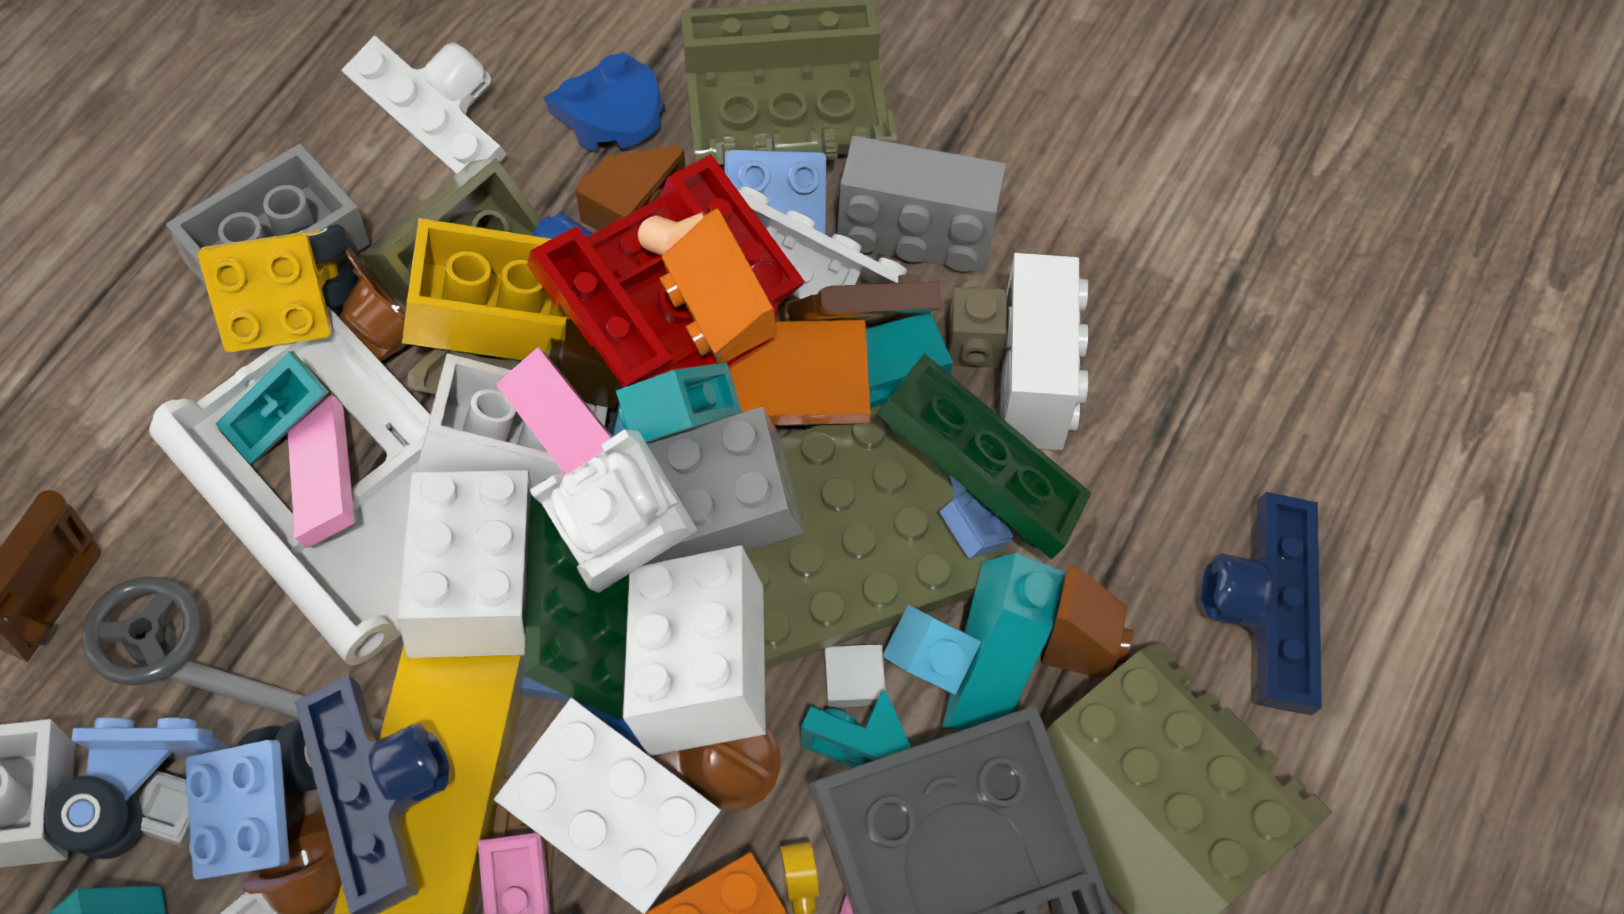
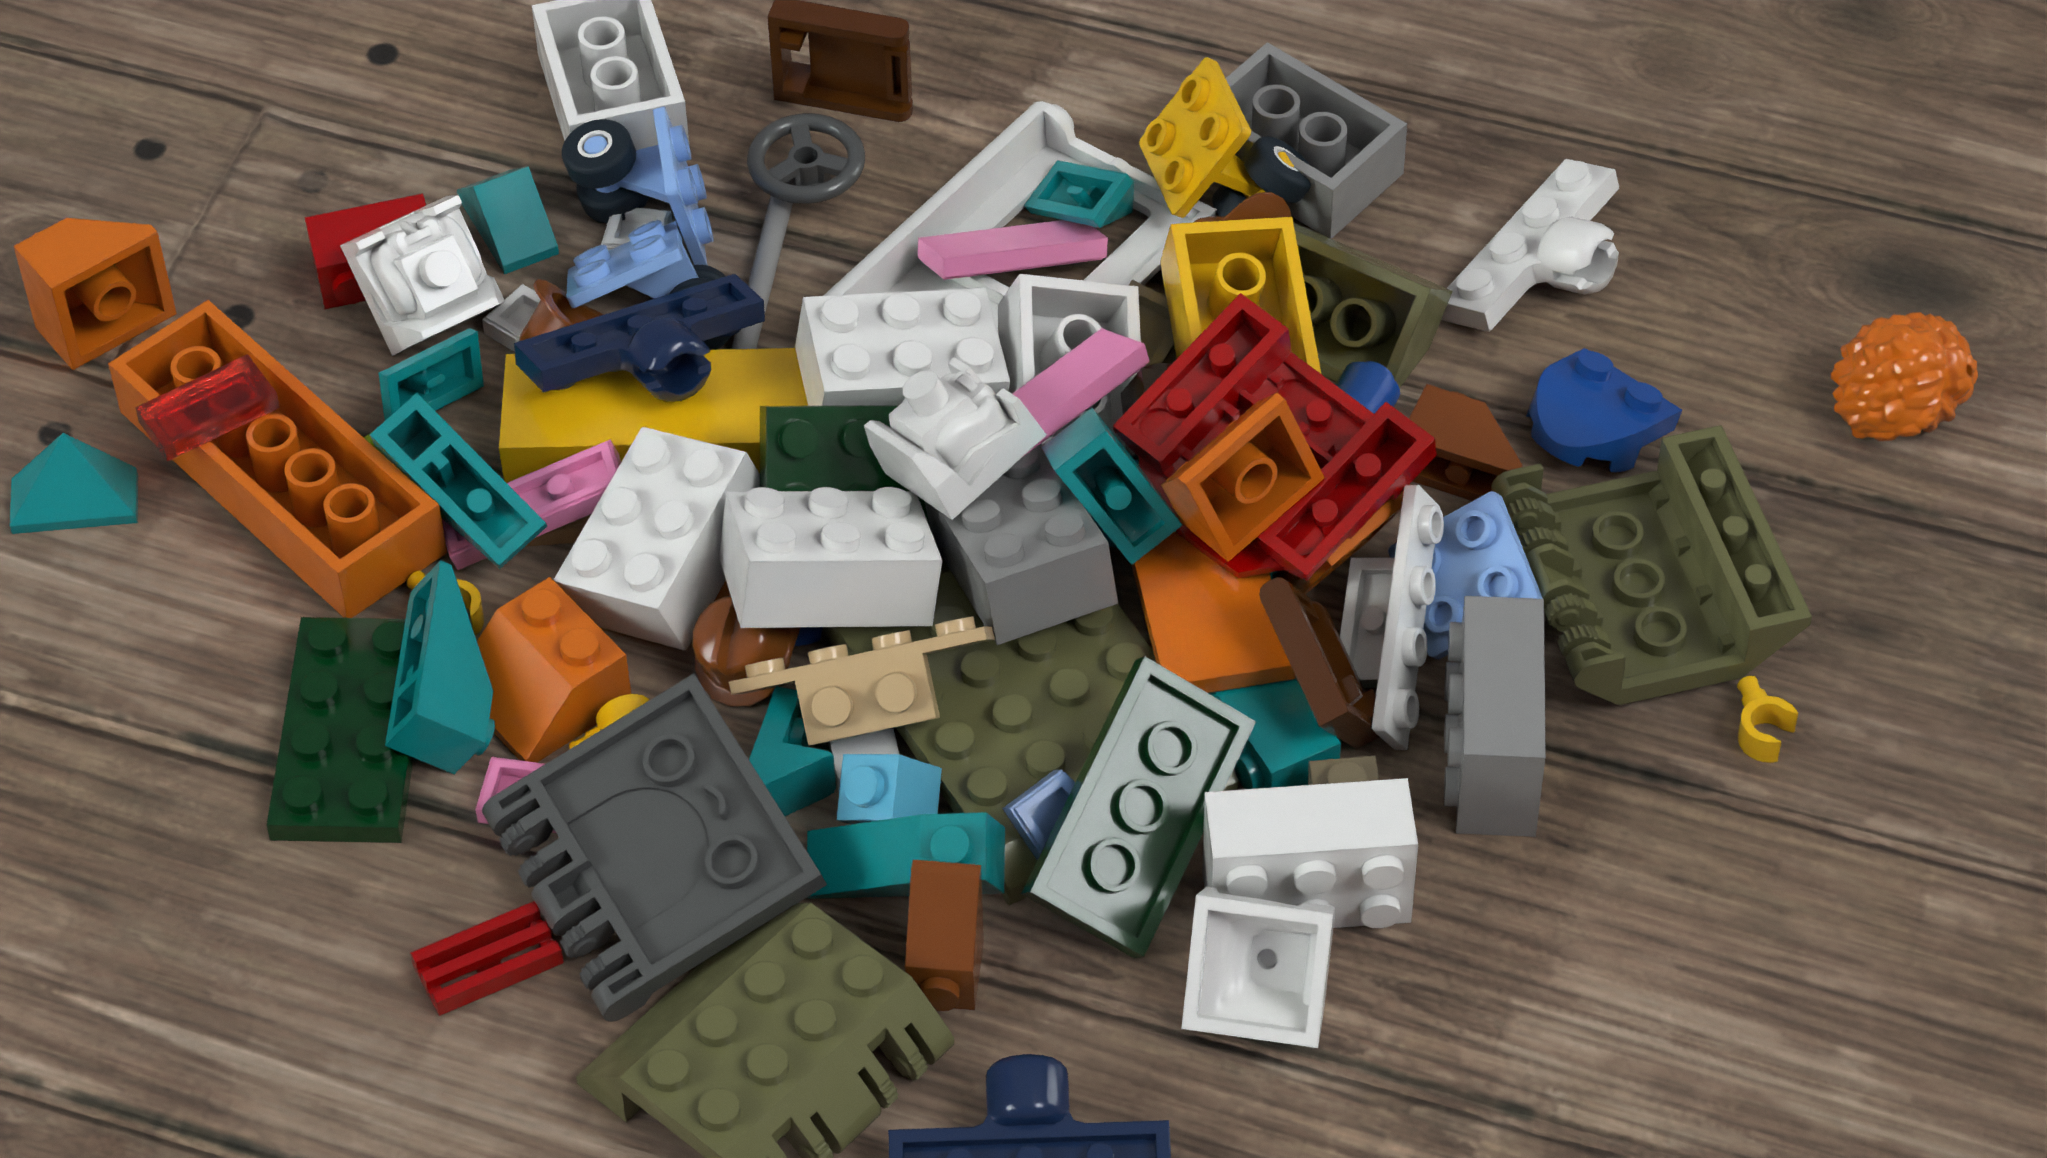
camera: 85 degrees right, 10 degrees down
light nougat arm [638,212,705,256] -> none
none -> tan bracket [729,616,995,746]
none -> white brick [1181,887,1335,1048]
none -> yellow piece [1737,676,1798,763]

